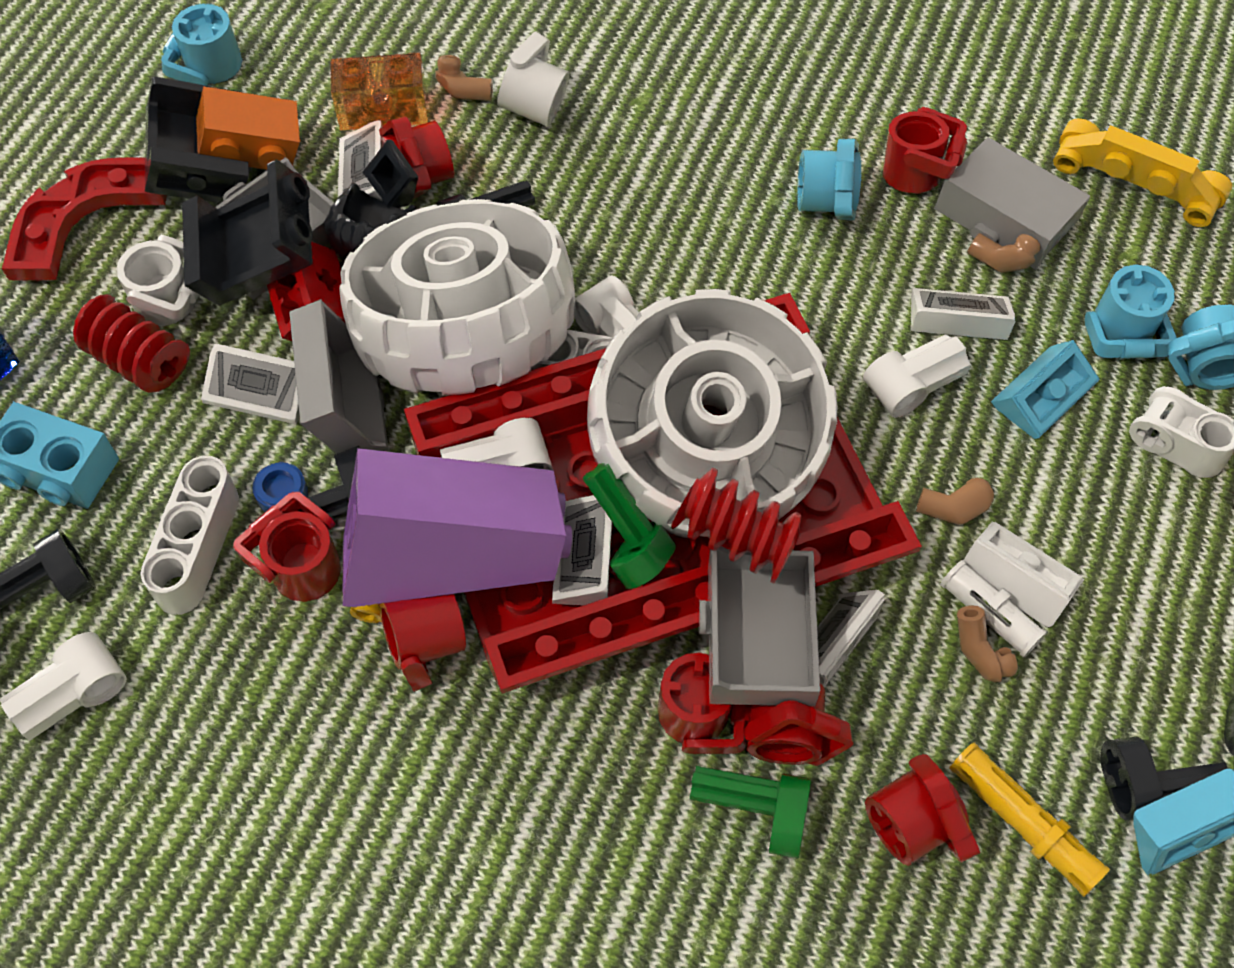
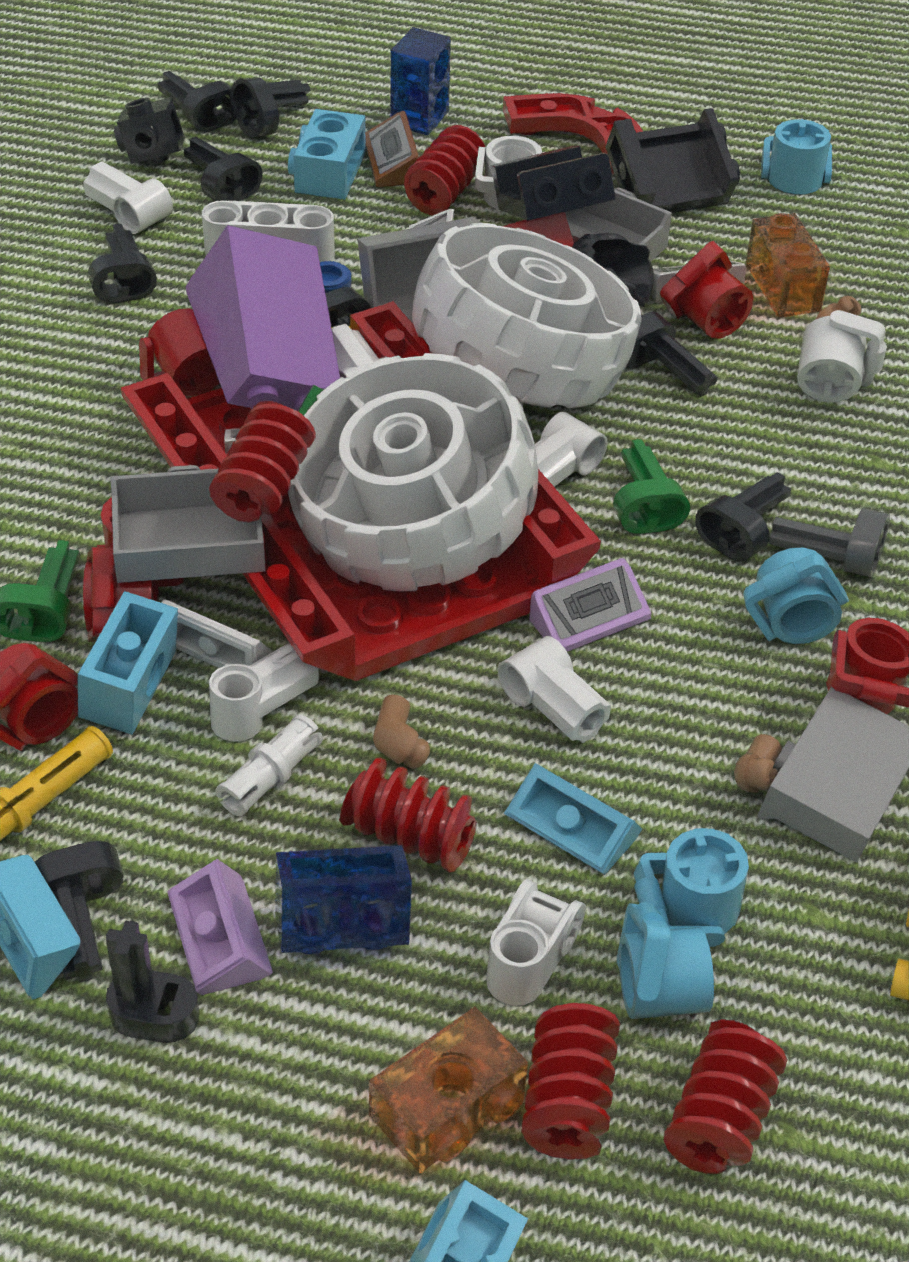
camera: 80 degrees right, 15 degrees down
orange brick [196,86,300,170] -> none
black slope [363,140,418,209] -> none
white slope [911,288,1015,340] -> none
medium nougat arm [957,605,1018,682] -> none
white slope [964,521,1084,627] -> none
none -> medium azure brick [78,591,178,735]
none -> black piece [88,224,157,303]
none -> lavender slope [167,859,273,995]
none -> white piece [209,644,319,742]
none -> clear blue brick [275,845,412,954]
none -> red piece [339,757,477,873]
none -> slope [365,111,419,187]
none -> slope [529,558,652,651]
none -> green piece [613,439,690,534]
none -> black piece [695,472,791,562]
none -> dark grey piece [769,508,890,578]

